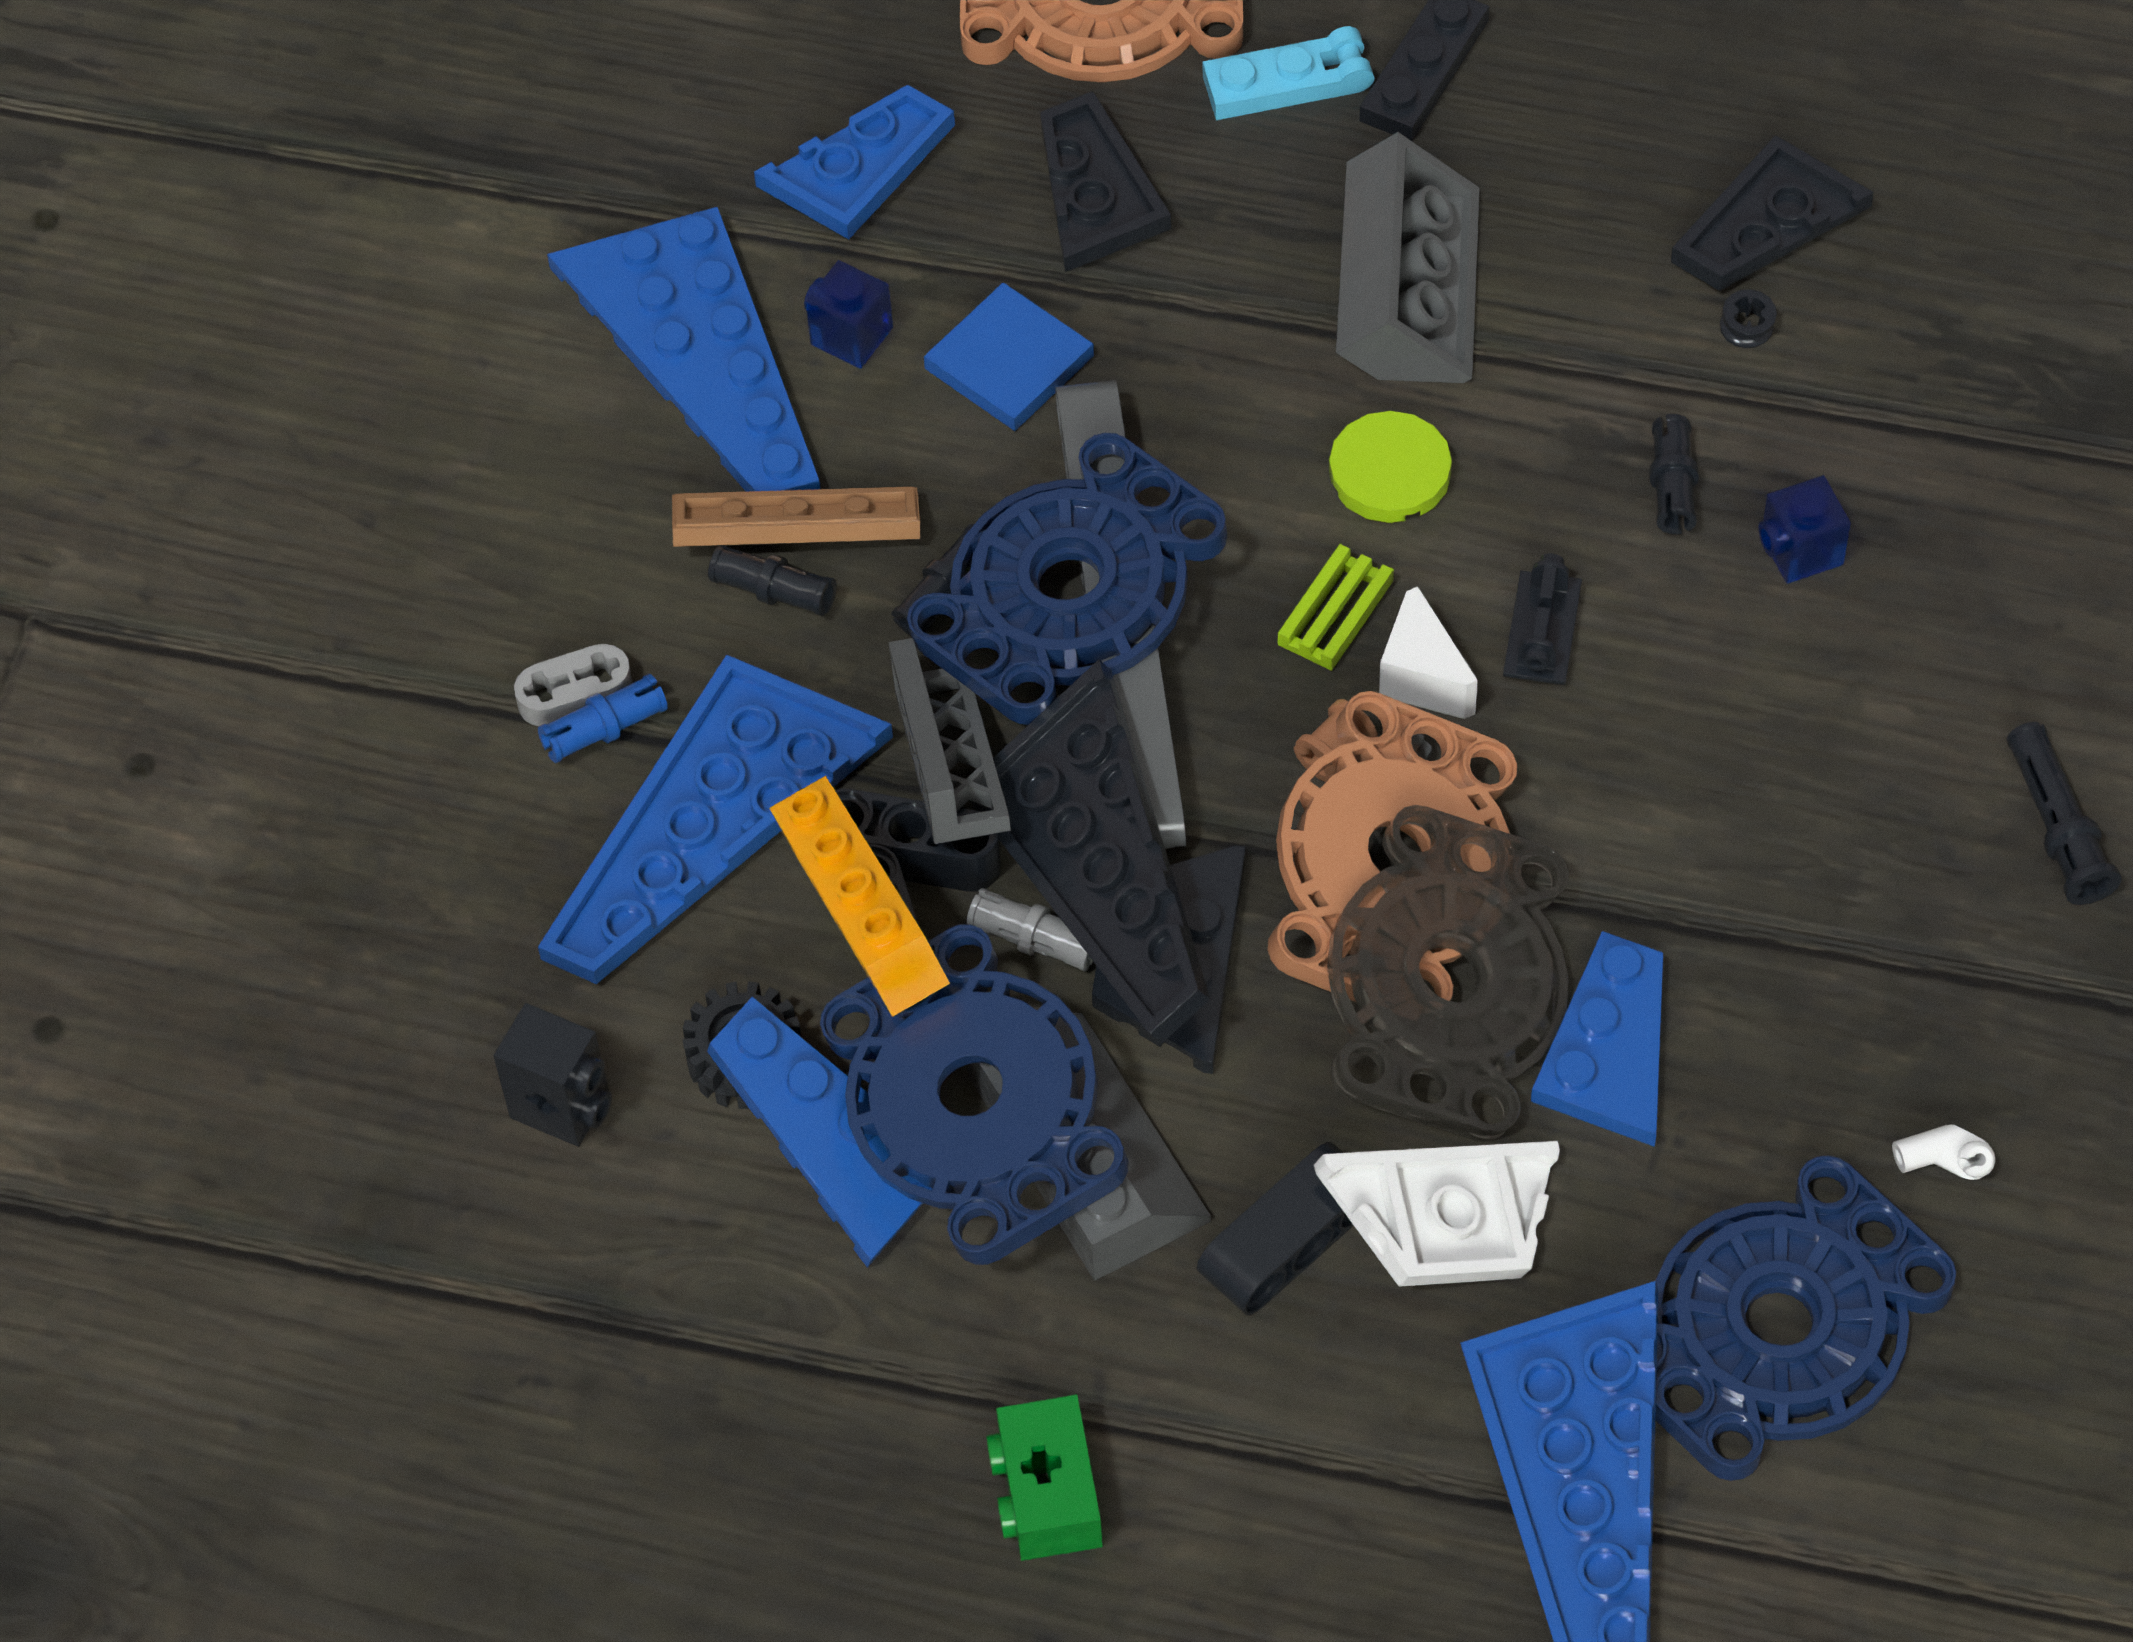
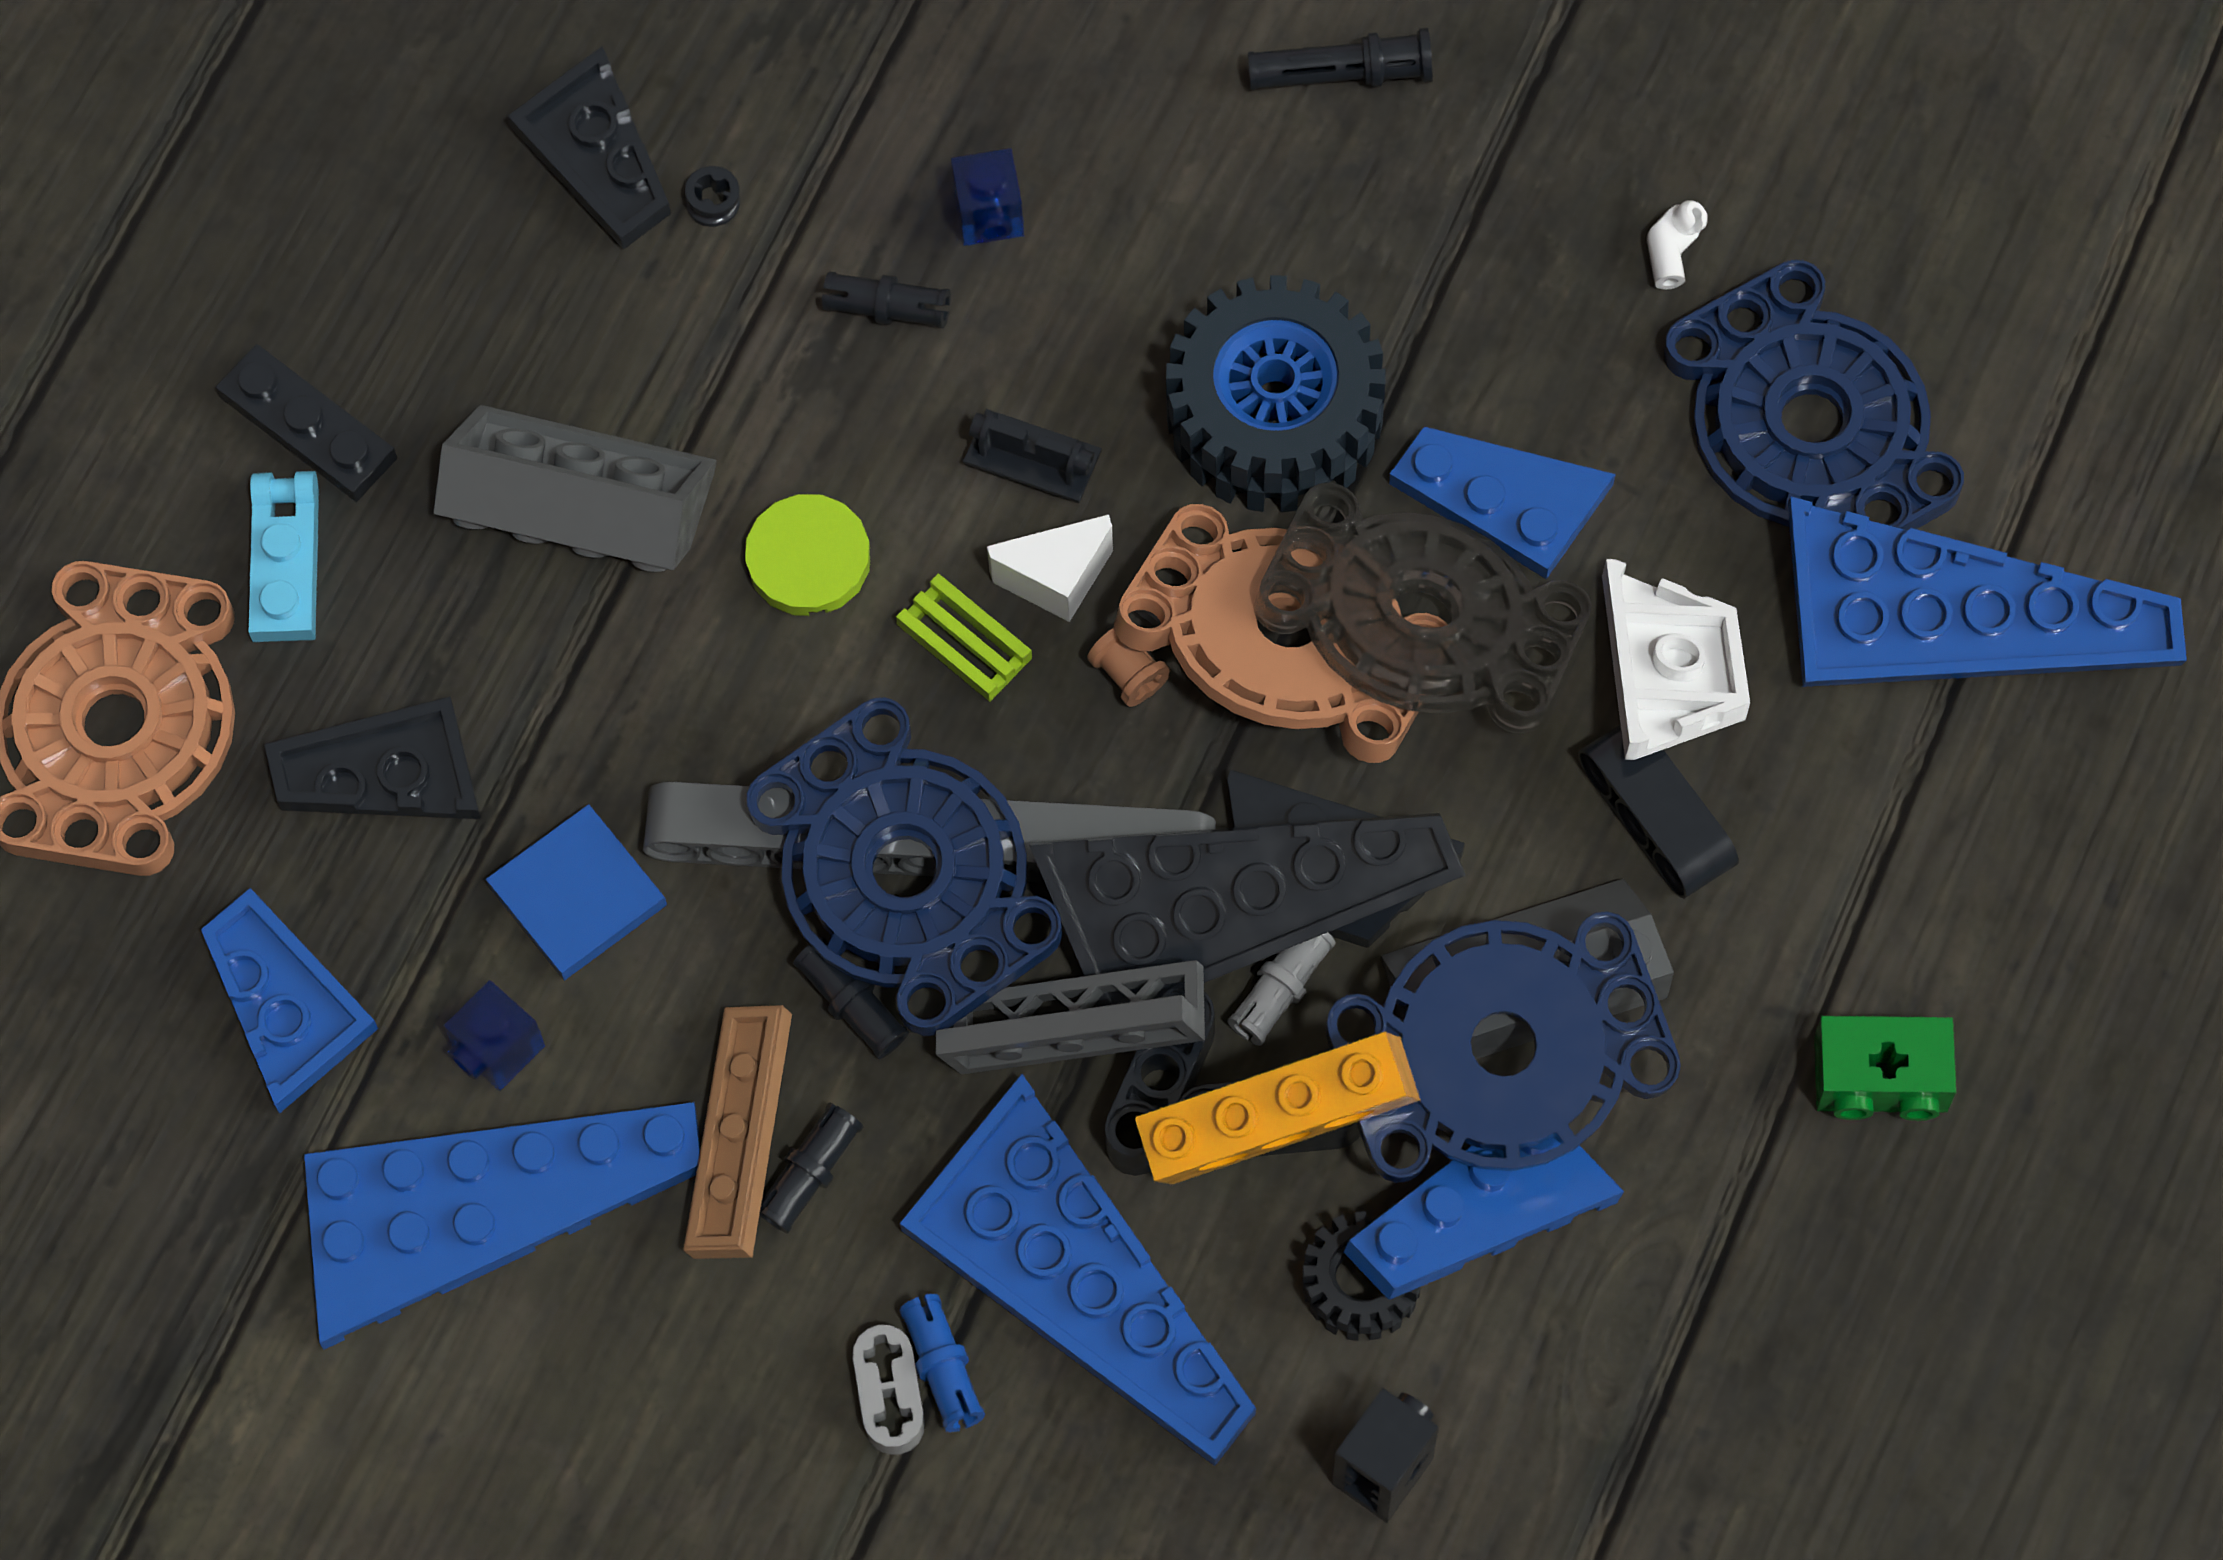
camera: 80 degrees left, 10 degrees up
none -> black wheel [1166,275,1386,513]

